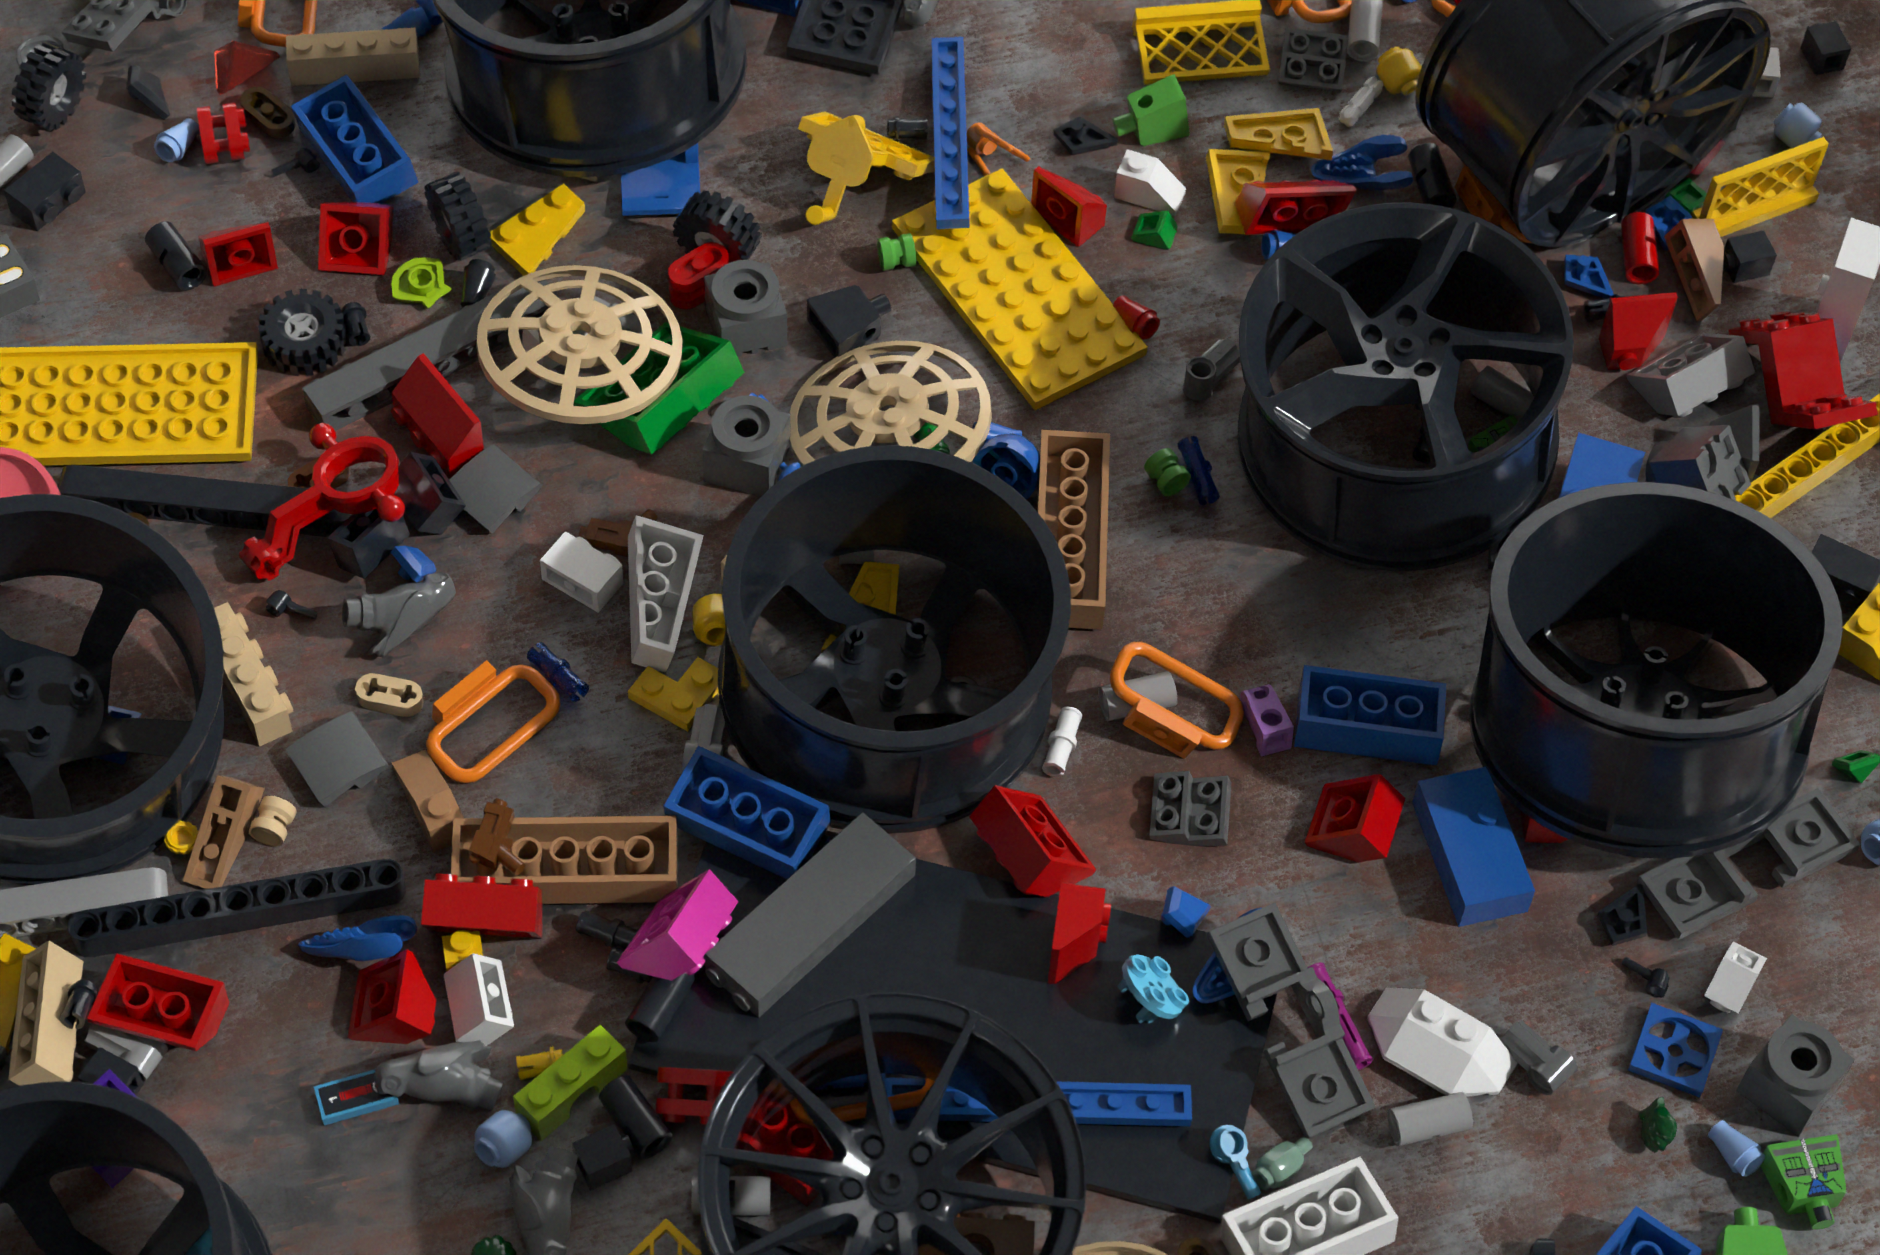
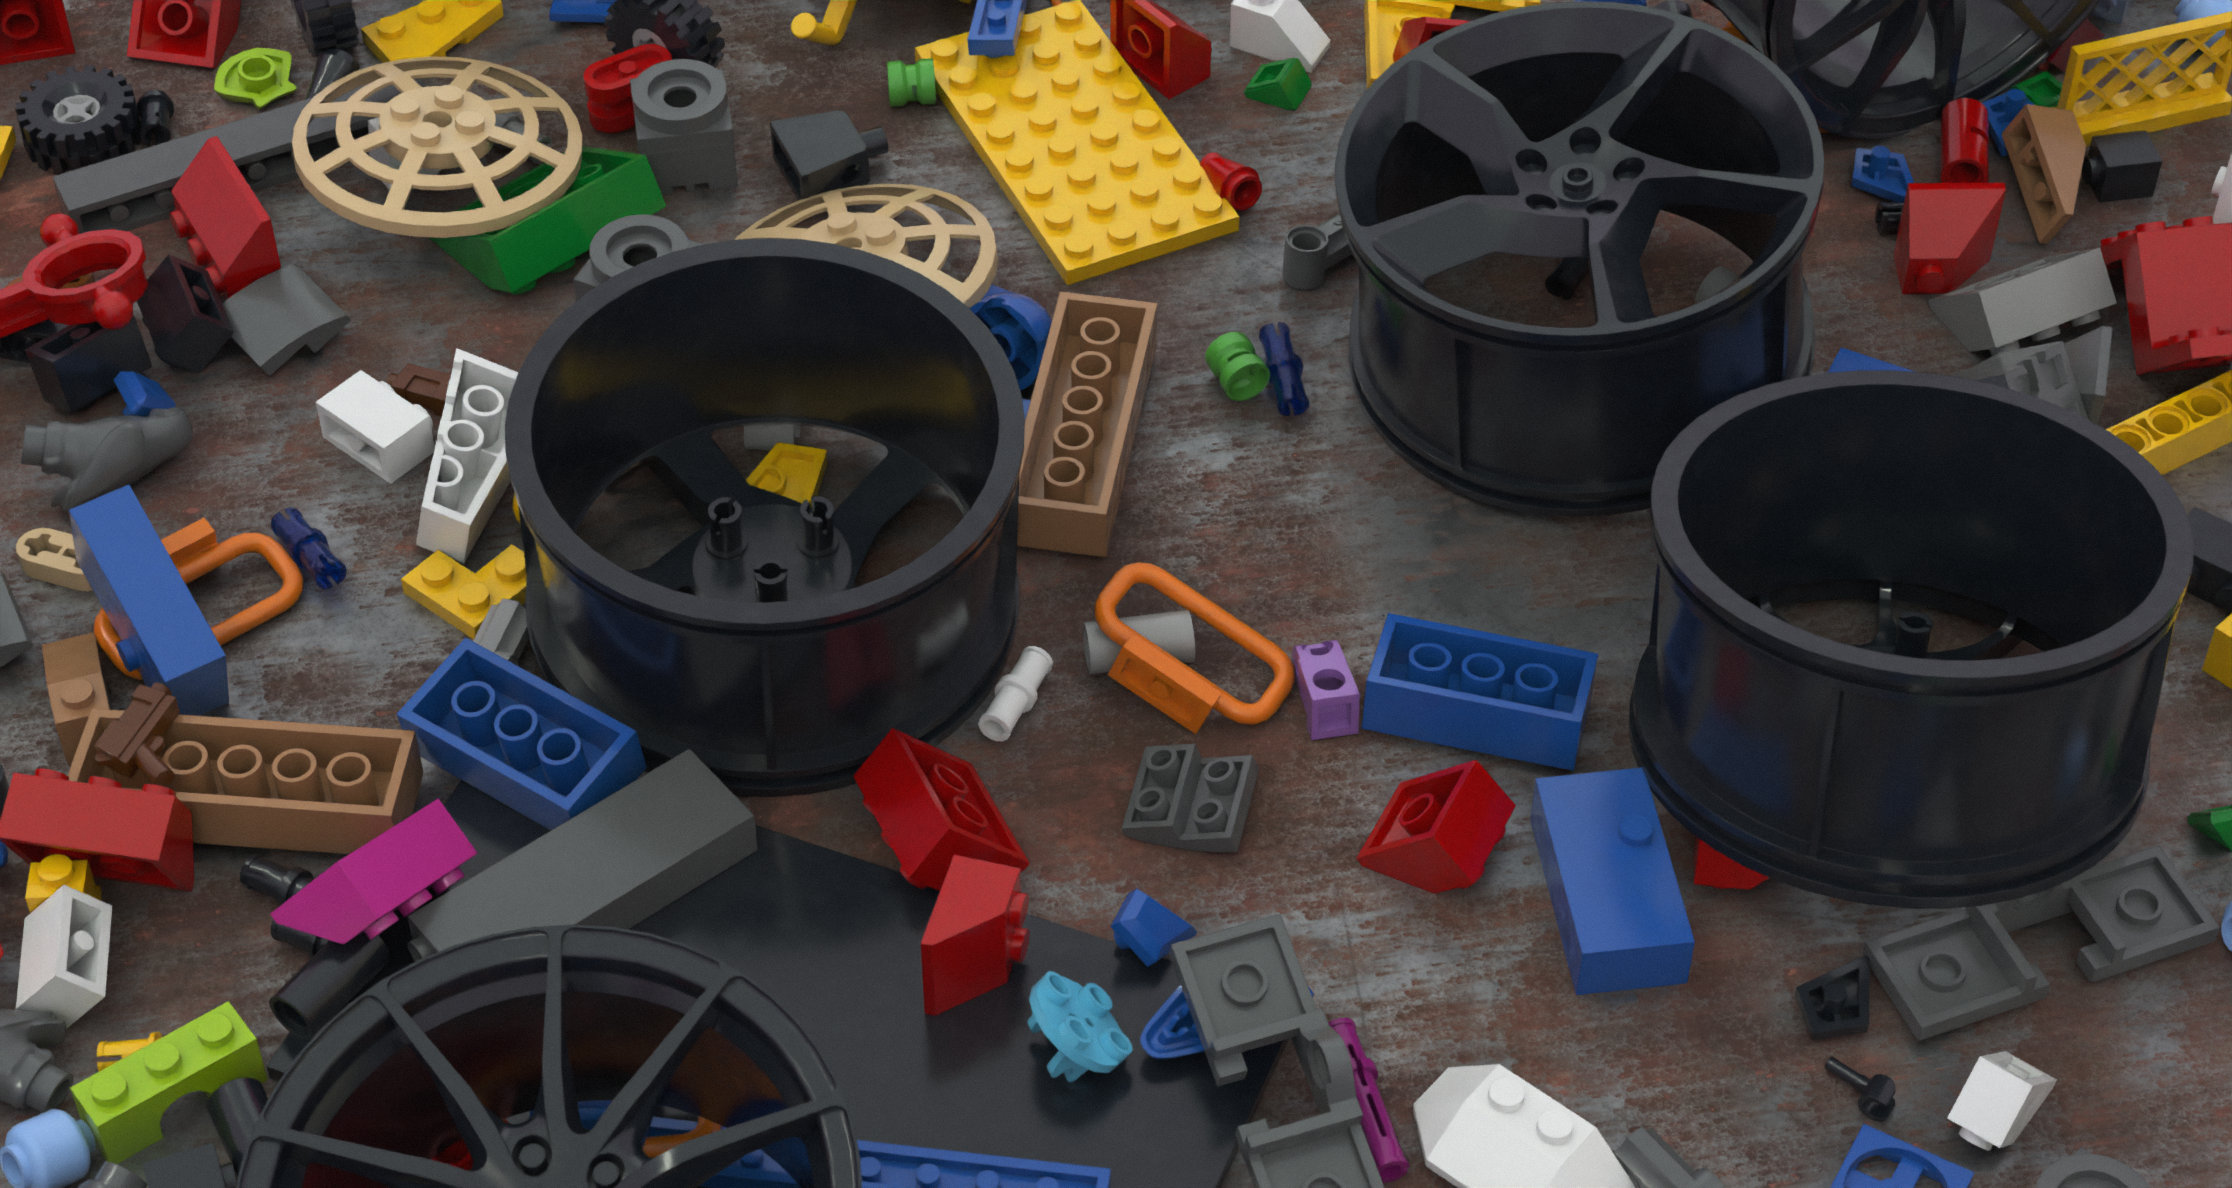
camera: 10 degrees right, 10 degrees down
none -> blue brick [69,484,229,716]

